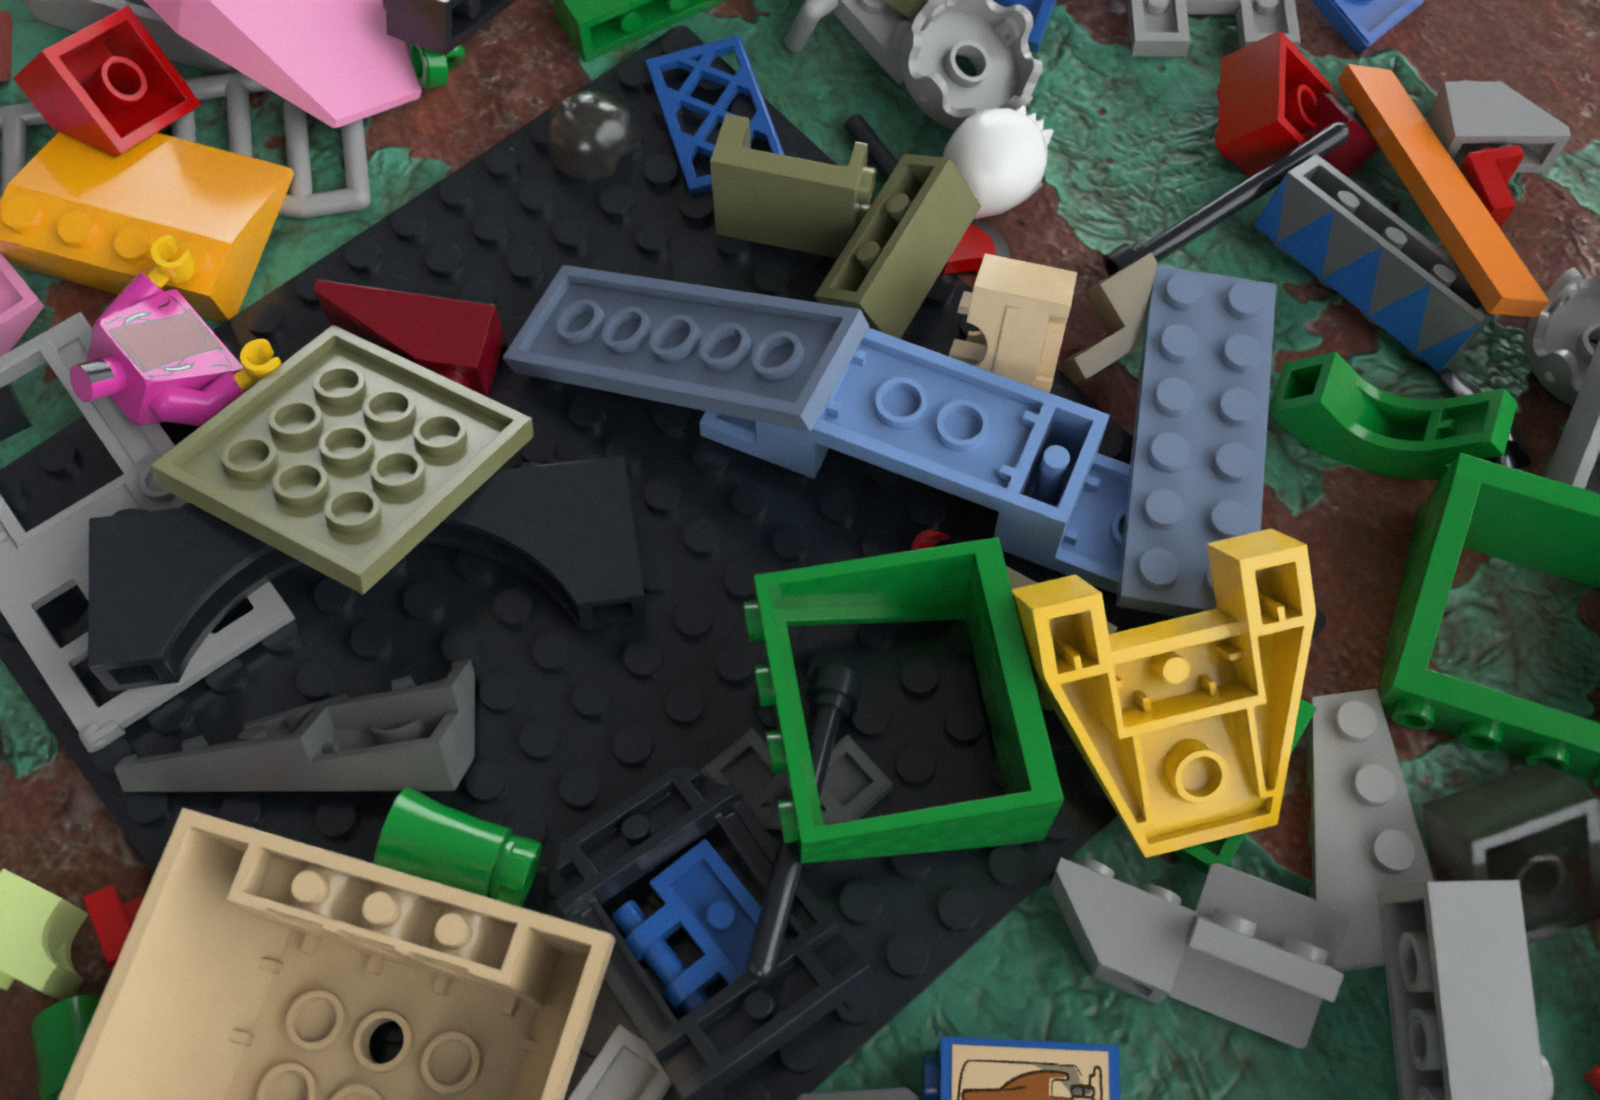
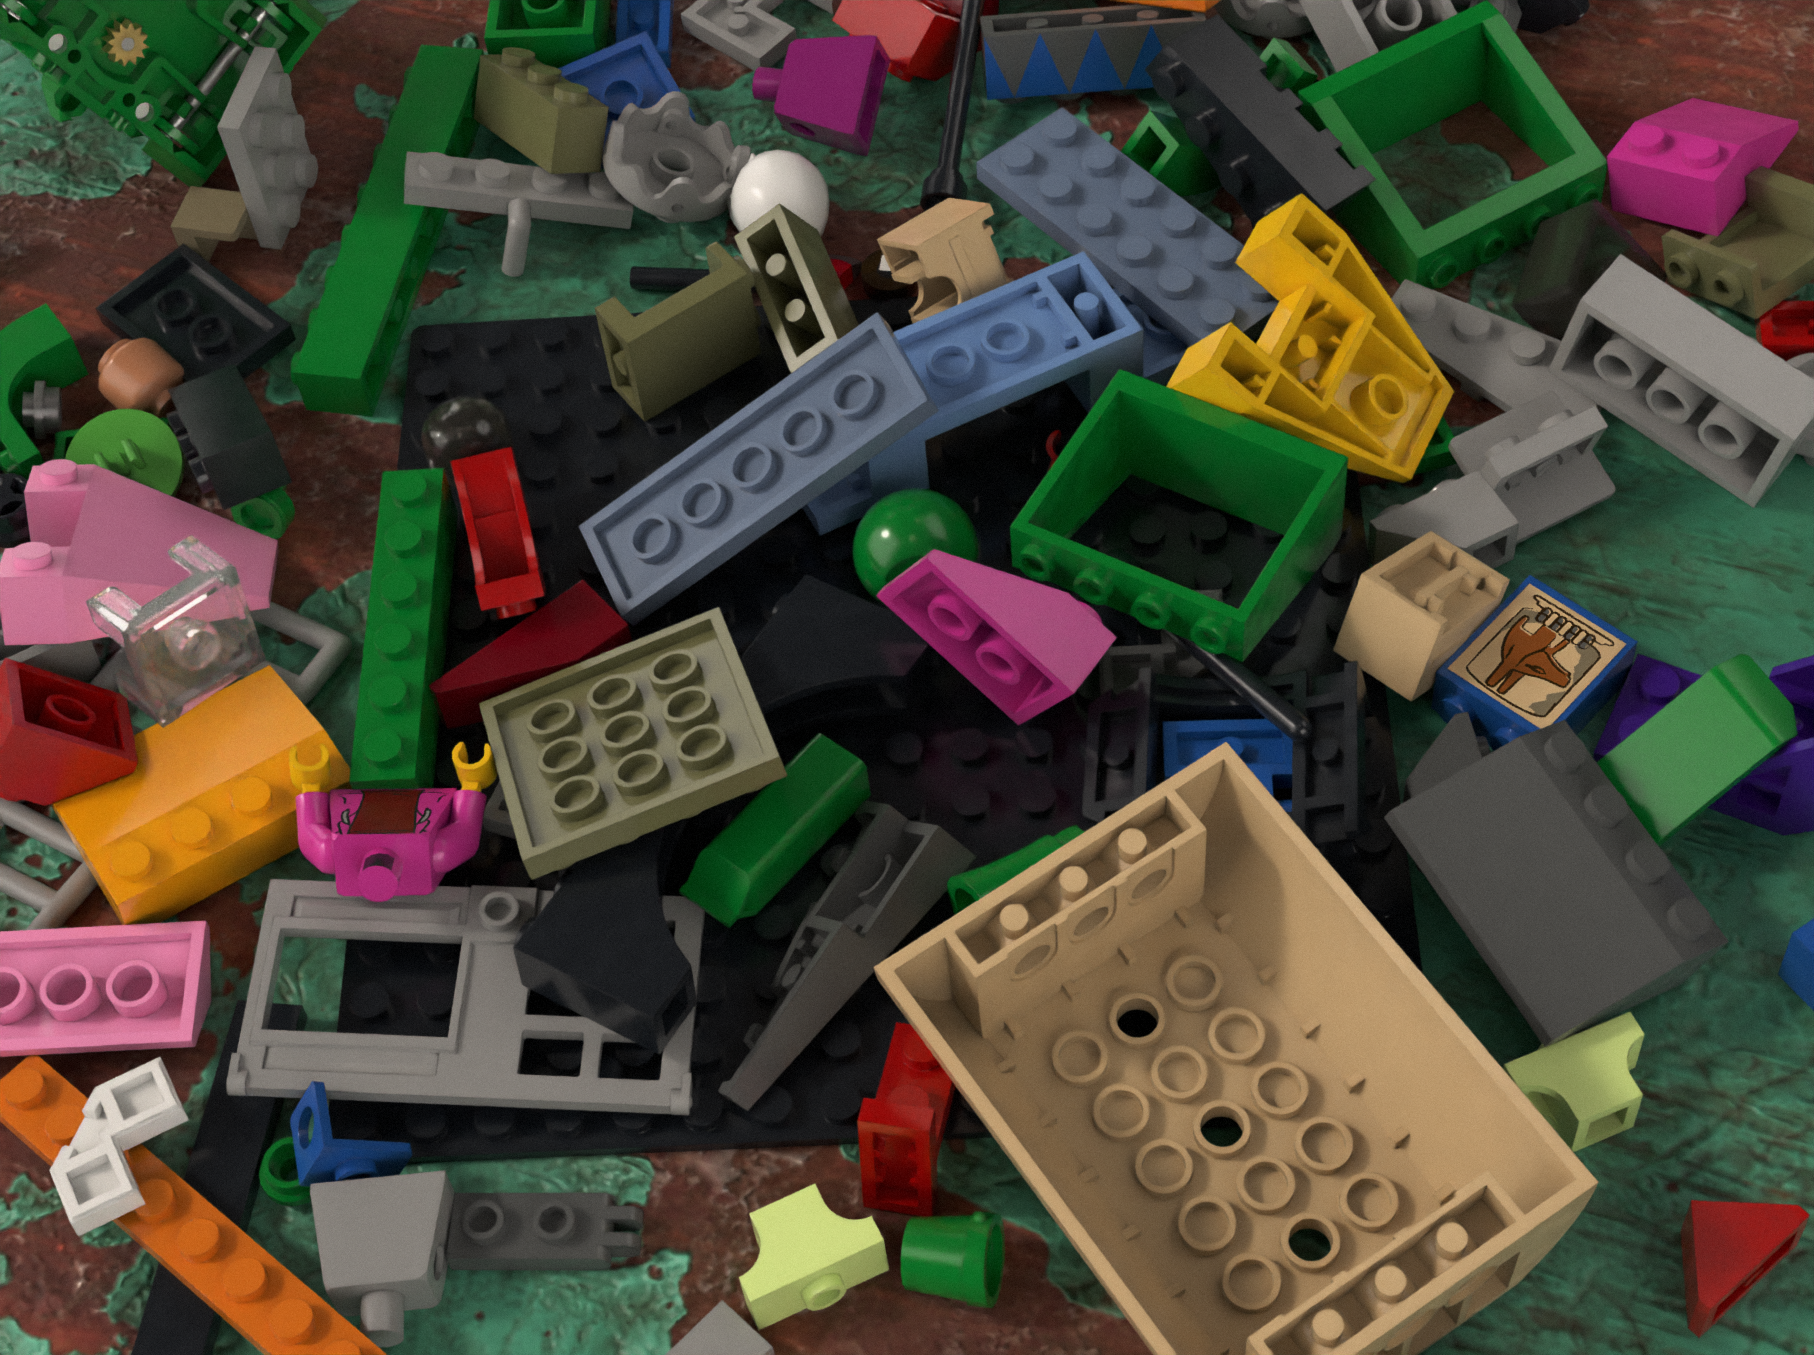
camera: 45 degrees left, 10 degrees down
blue window [646,35,784,195] -> none
dark tan slope [1059,253,1157,383] -> none
none -> clear panel [86,535,266,728]
none -> green brick [349,468,458,789]
none -> red arch [450,447,547,619]
none -> green piece [679,733,871,928]
none -> magenta torso [752,35,890,156]
none -> green brick [853,488,978,608]
none -> dark pink slope [876,549,1117,726]
none -> black wedge [1145,14,1376,229]
none -> tan piece [1333,531,1510,702]

